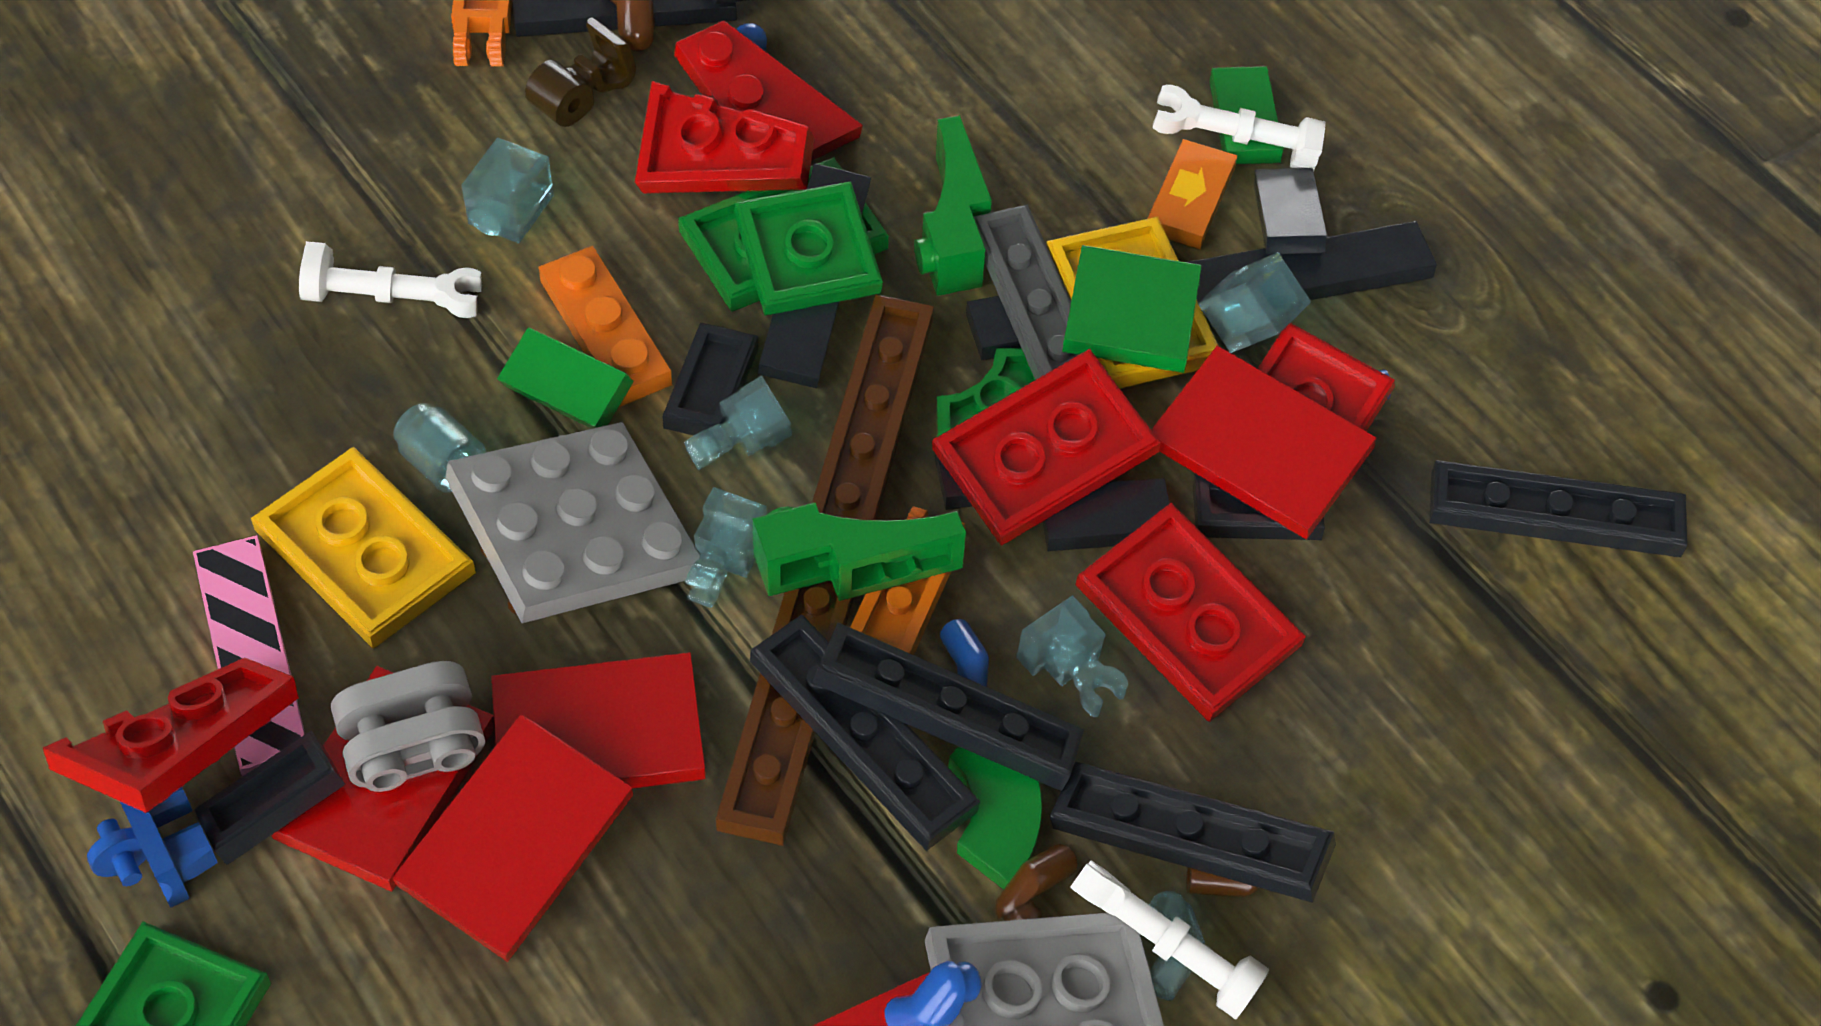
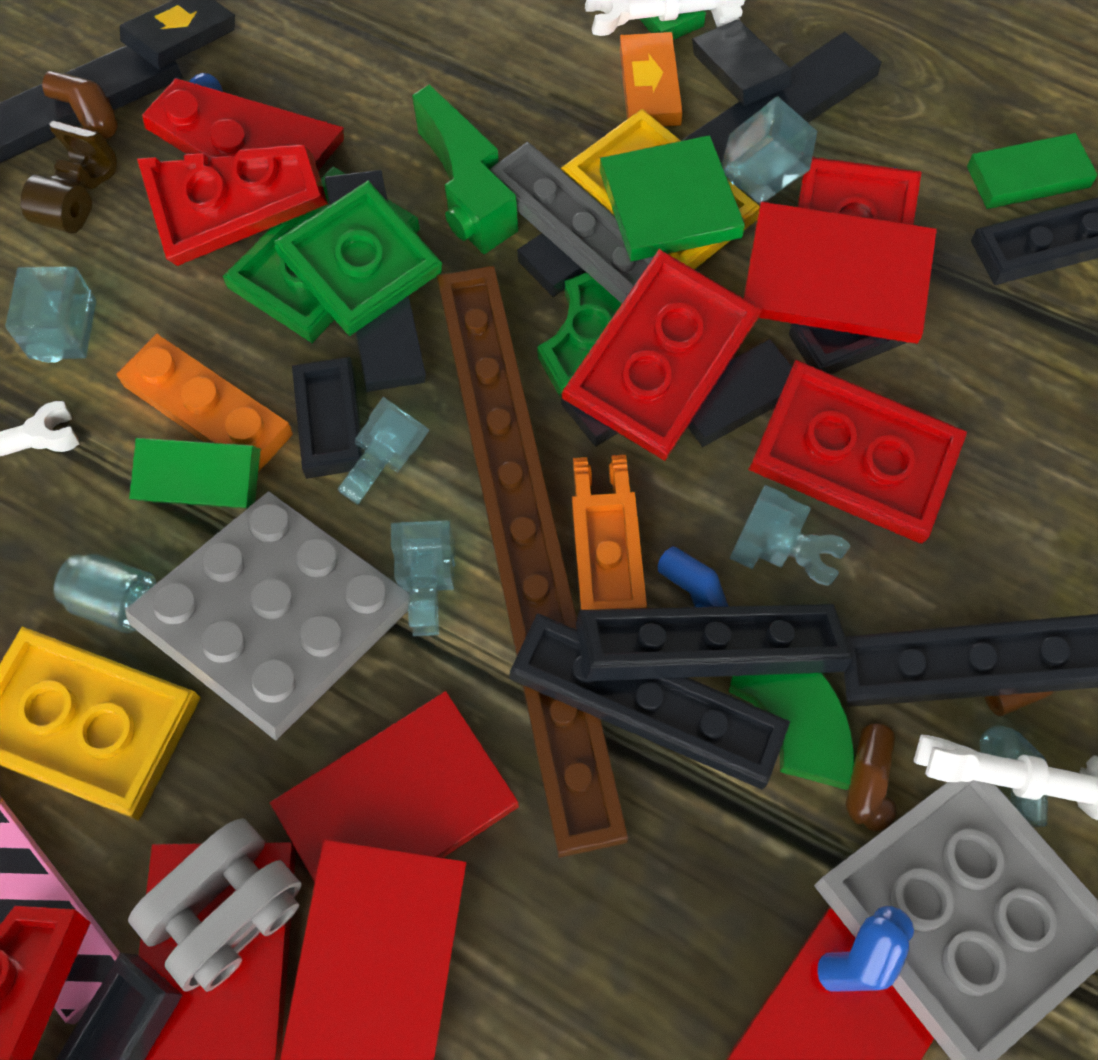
camera: 20 degrees left, 10 degrees up
green slope [752,502,966,601] -> none
none -> green tile [967,133,1098,209]

